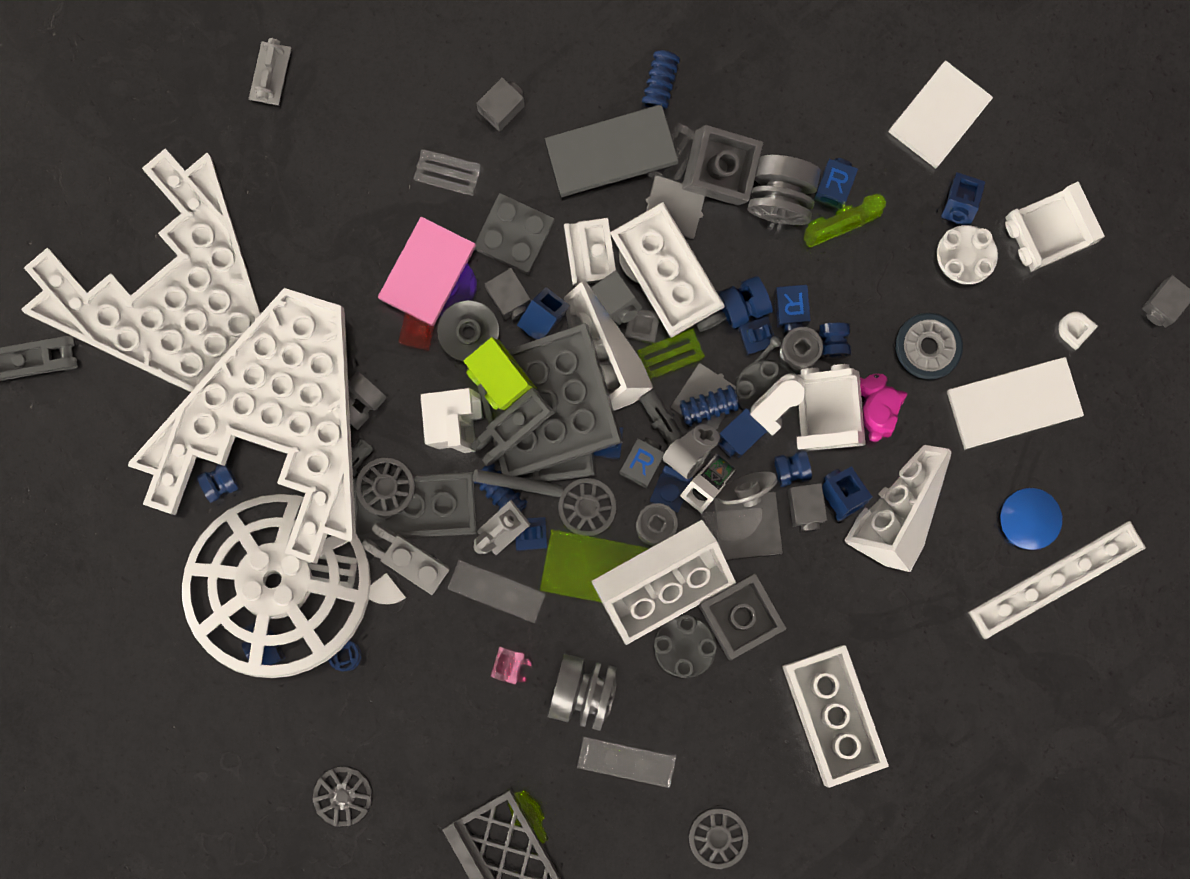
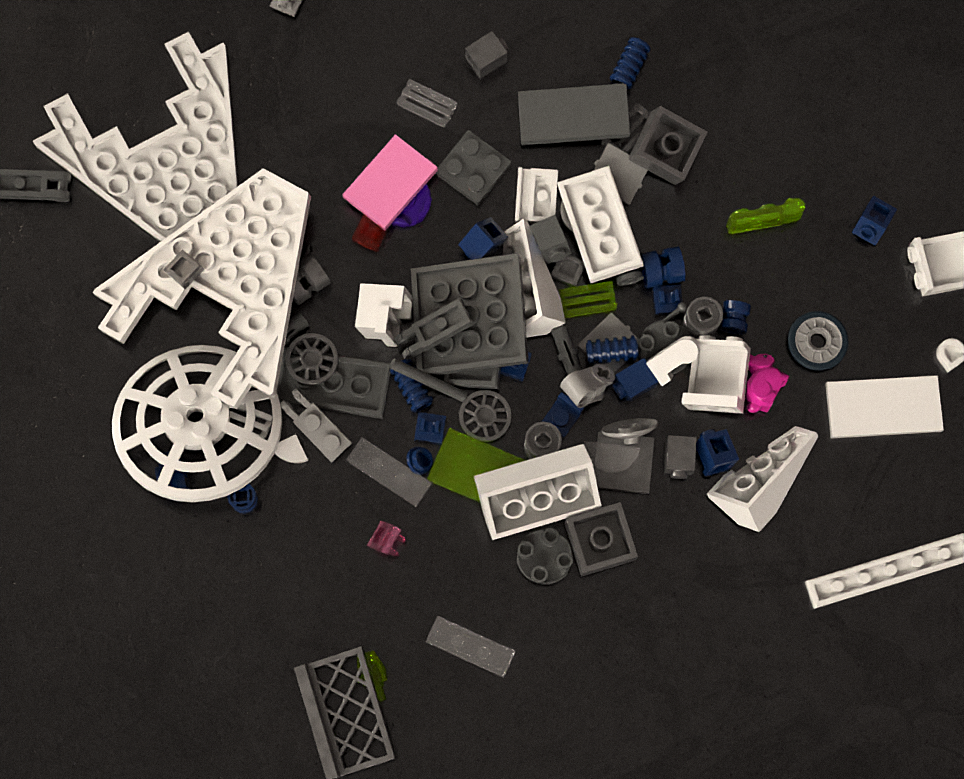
camera: 15 degrees right, 5 degrees down
dark blue wheel [197,463,239,503] -> none
flat silver wheel [313,767,372,827] -> none
dark grey dish [437,300,499,361] -> none
lime brick [464,337,537,411] -> none
light grey hinge [473,500,531,555] -> none
flat silver brick [485,268,531,320] -> none
flat silver wheel [548,653,617,731] -> none
dark grey brick [620,438,665,489] -> none
leg [680,454,736,514] -> none
flat silver wheel [689,808,748,869] -> none
flat silver wheel [748,155,821,225] -> none
dark blue brick [773,285,811,333] -> none
dark blue wheel [774,450,812,487] -> none
white brick [782,645,889,788] -> none
dark blue brick [814,158,858,209] -> none
white tile [889,60,993,169] -> none
white dish [937,225,998,284] -> none
blue dish [1000,488,1062,550] -> none
none -> flat silver tile [163,249,204,289]
none -> dark blue plate [407,446,433,475]

